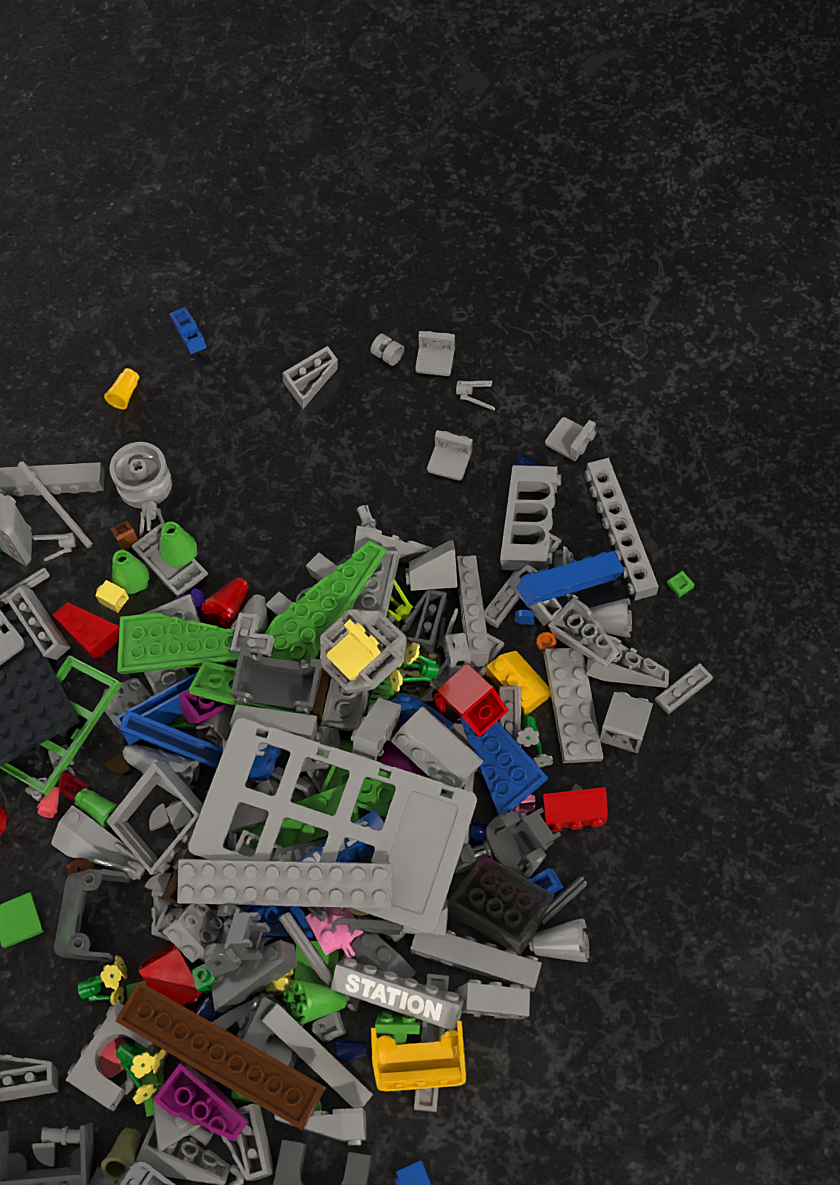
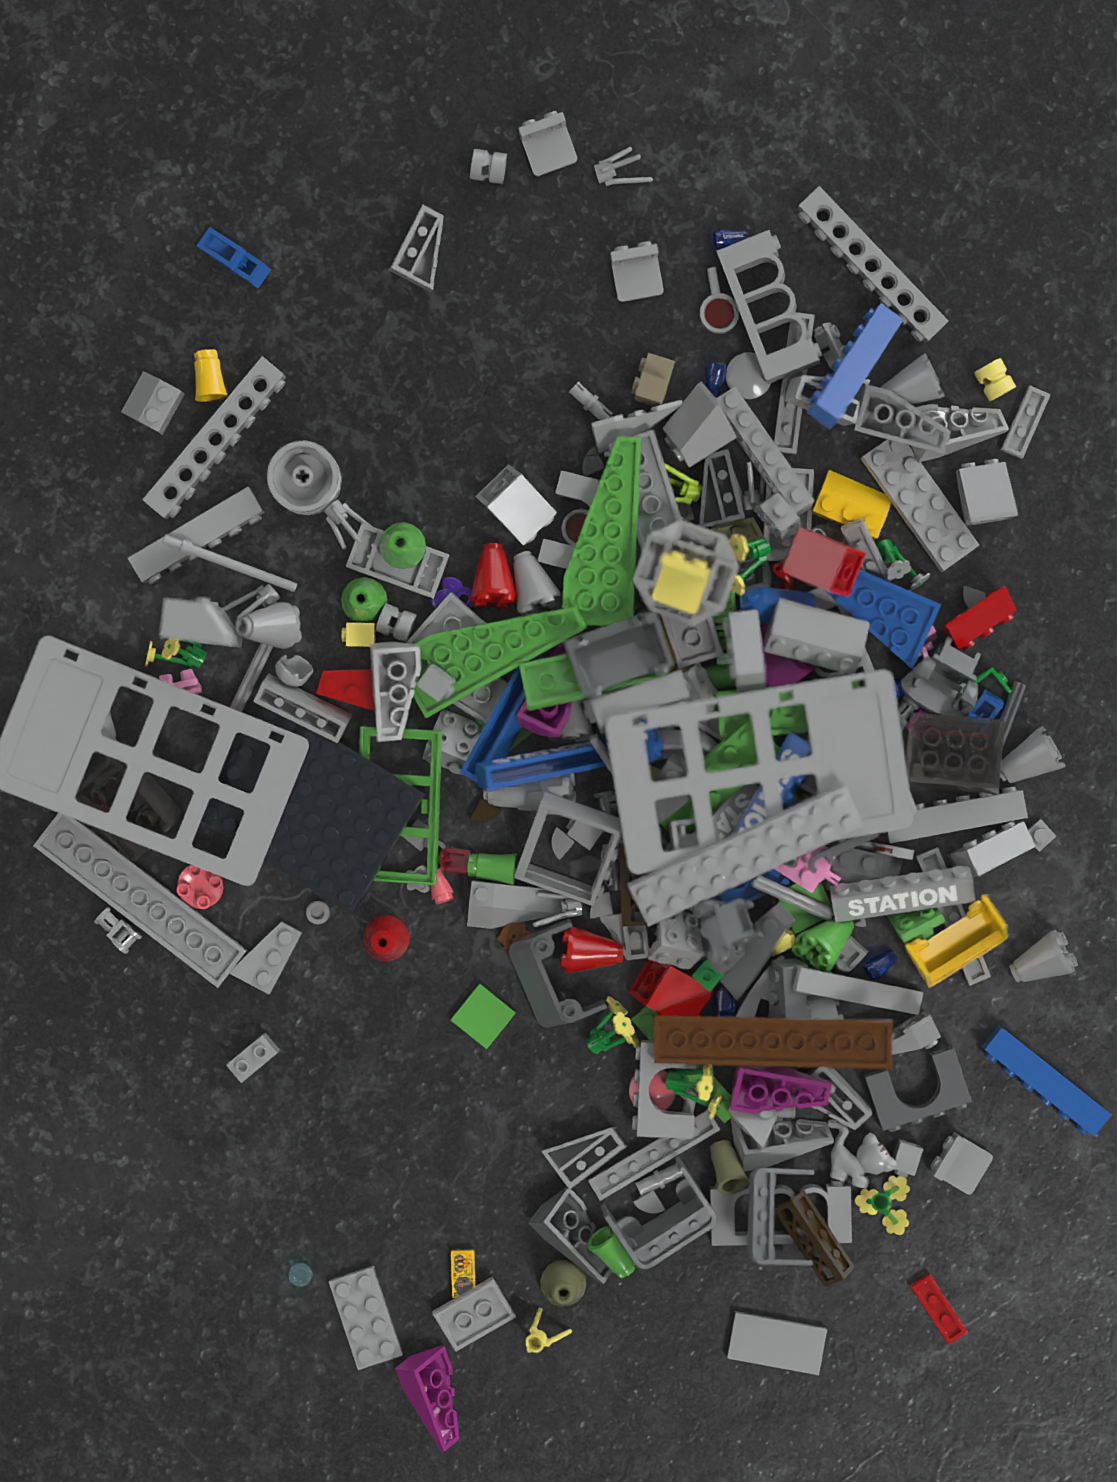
camera: 30 degrees left, 25 degrees up
dark orange slope [111,521,138,551] -> none
light grey plate [231,613,275,657] -> none
blue tile [514,610,535,625] -> none
orange tile [536,632,556,652] -> none
light grey bracket [545,417,596,461] -> none
bright green tile [667,571,695,597] -> none
none -> light grey slope [121,371,185,435]
none -> light grey brick [143,356,286,519]
none -> light grey cone [235,602,301,649]
none -> light grey hair [275,655,313,687]
none -> light grey wedge [370,642,421,741]
none -> light grey wheel [375,603,417,643]
none -> light grey brick [416,664,456,702]
none -> slope [475,464,557,545]
none -> red cone [560,926,623,973]
none -> light grey plate [588,1109,720,1201]
none -> dark tan brick [631,353,675,407]
none -> piece [700,267,739,334]
none -> clear blue cone [705,362,728,397]
none -> light grey dish [725,352,771,400]
none -> light grey piece [854,841,914,860]
none -> light yellow wheel [974,358,1016,402]
none -> green bracket [974,667,1012,694]
none -> light grey cone [1009,929,1078,982]
none -> light grey plate [1028,819,1056,852]

